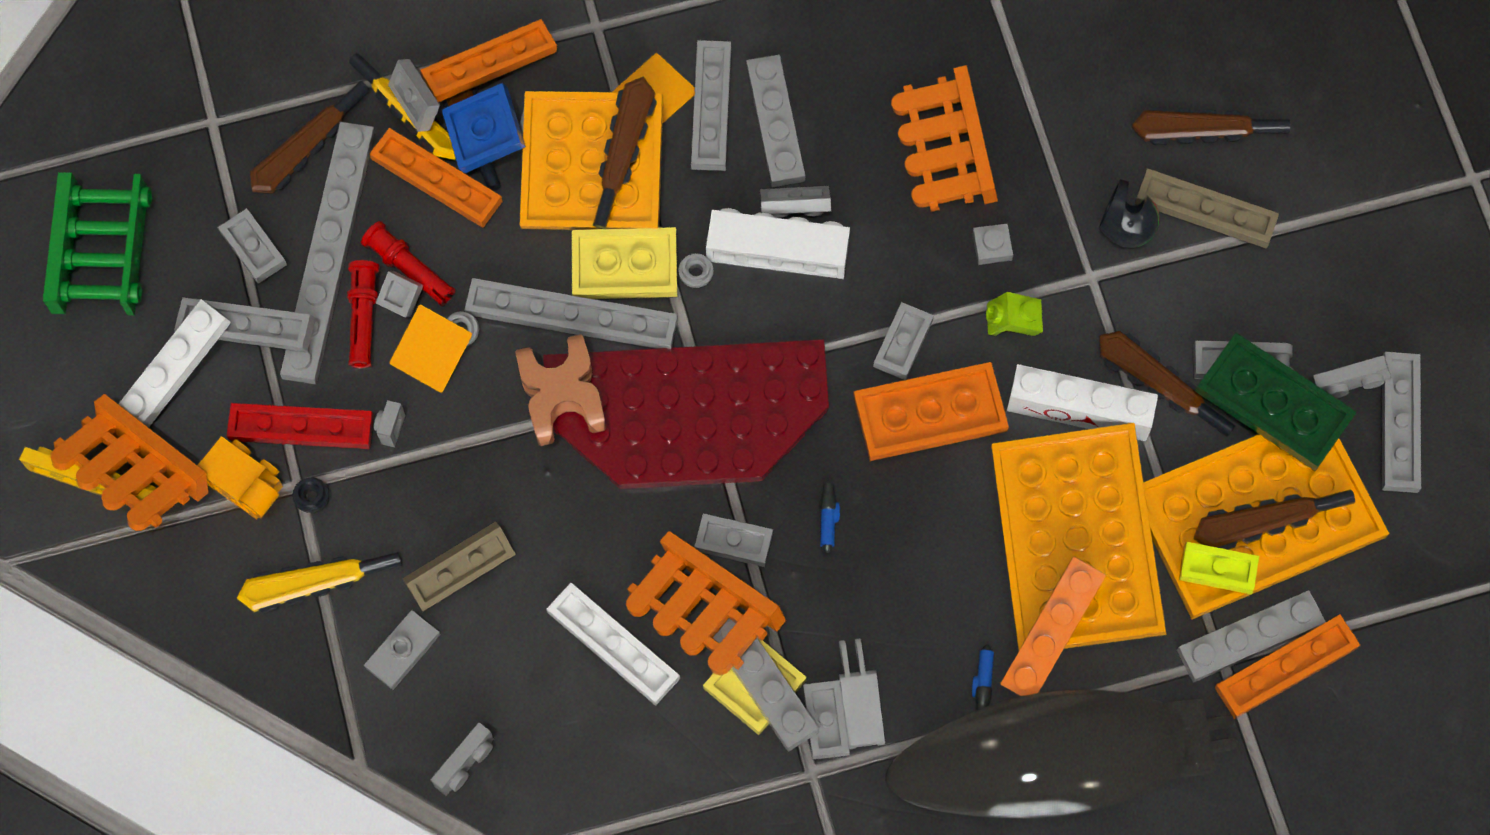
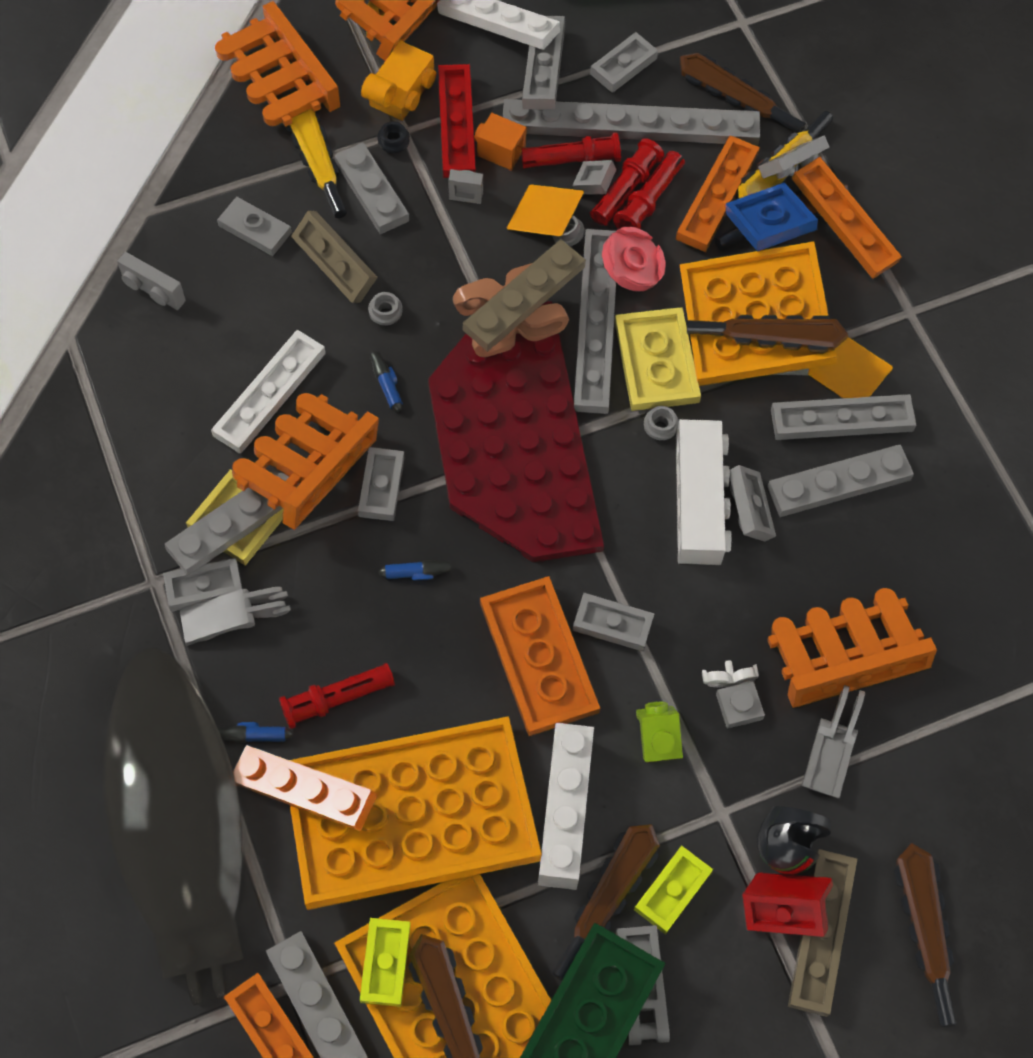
camera: 80 degrees right, 5 degrees down
none -> orange fence [215,1,341,127]
none -> red pin [279,663,395,729]
none -> light grey plate [334,143,409,234]
none -> light grey plate [368,292,403,325]
none -> piece [370,352,403,412]
none -> dark tan plate [463,239,586,352]
none -> orange brick [474,113,527,171]
none -> coral tile [602,227,666,292]
none -> red pin [613,151,685,230]
none -> neon yellow plate [634,845,713,935]
none -> white piece [702,660,759,687]
none -> red panel [742,873,833,937]
none -> light grey arm [802,685,865,799]

